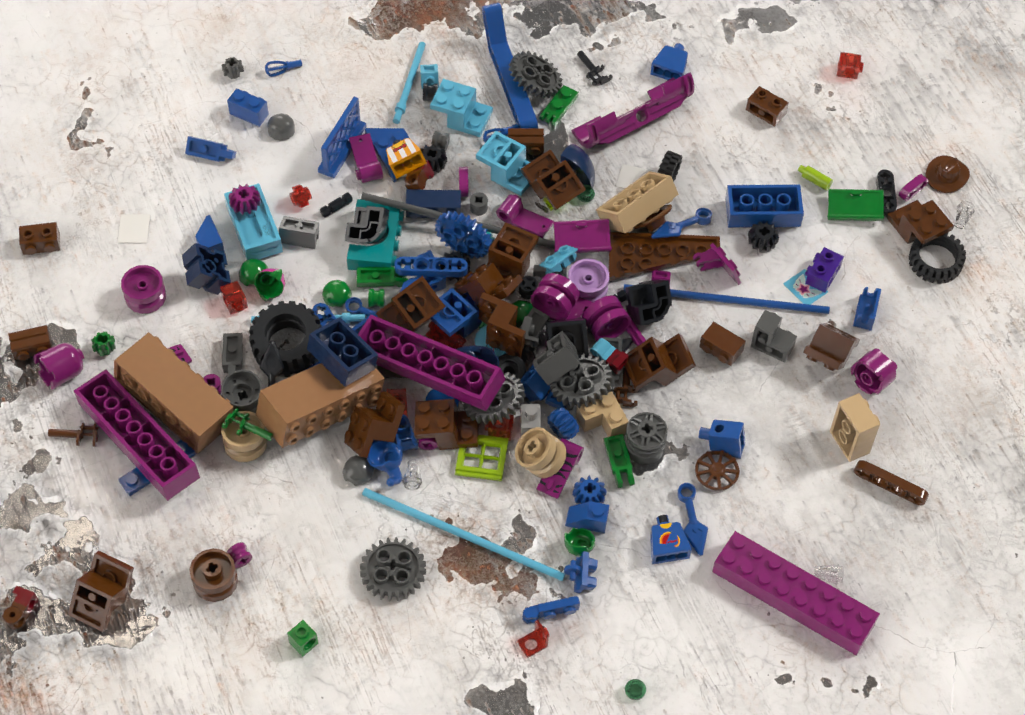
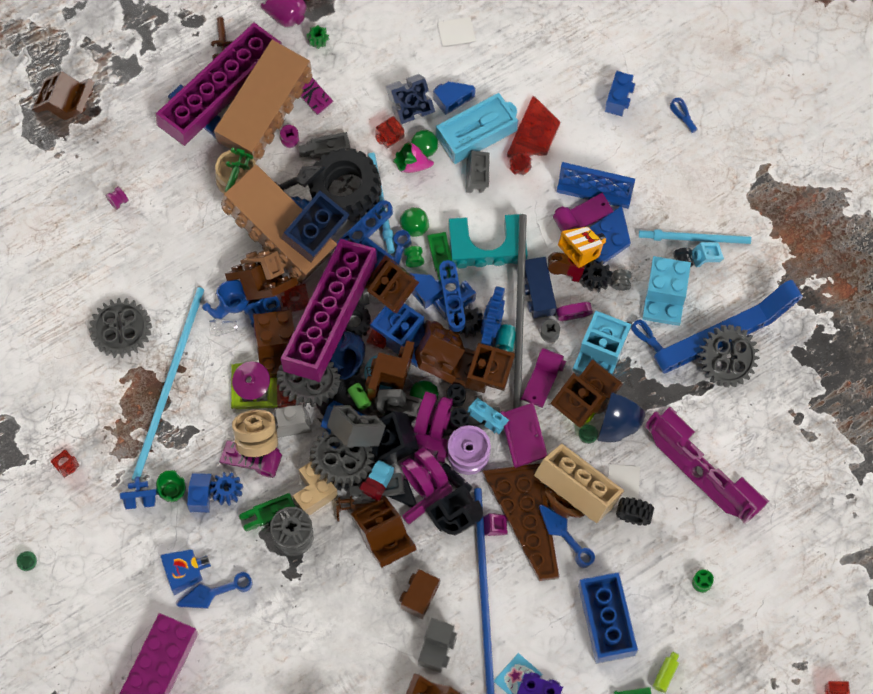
camera: 80 degrees right, 10 degrees up
leg [3,585,38,630] -> none
magenta wheel [121,265,166,314] -> none
blue hinge [185,136,237,162] -> none
reddish brown wheel [189,548,238,602] -> none
dark grey wheel [221,369,263,413] -> none
dark grey gear [222,57,244,79] -> none
magenta gear [229,184,261,215] -> none
dark grey hair [268,113,295,140] -> none
green brick [287,620,319,657] -> none
black axle [320,192,353,218] -> none
dark grey hair [342,455,374,486] -> none
black brick [345,206,390,244] -> none
reddish brown brick [508,128,544,156] -> none
blue hinge [522,596,580,624] -> none
green hinge [539,85,579,127] -> none
blue gear [547,407,579,440] -> none
black piece [577,50,613,86] -> none
blue torso [651,43,688,80] -> none
magenta plate [693,243,741,285] -> none
reddish brown wheel [695,450,740,491] -> none
blue torso [699,420,746,459] -> none
reddish brown brick [746,86,789,127] -> none
black gear [748,221,779,252] -> none
none -> magenta dish [232,361,270,400]
none -> medium nougat bracket [240,249,285,280]
none -> bright green piece [348,383,371,411]
none -> clear red wing [507,96,561,158]
none -> green wheel [692,569,714,593]

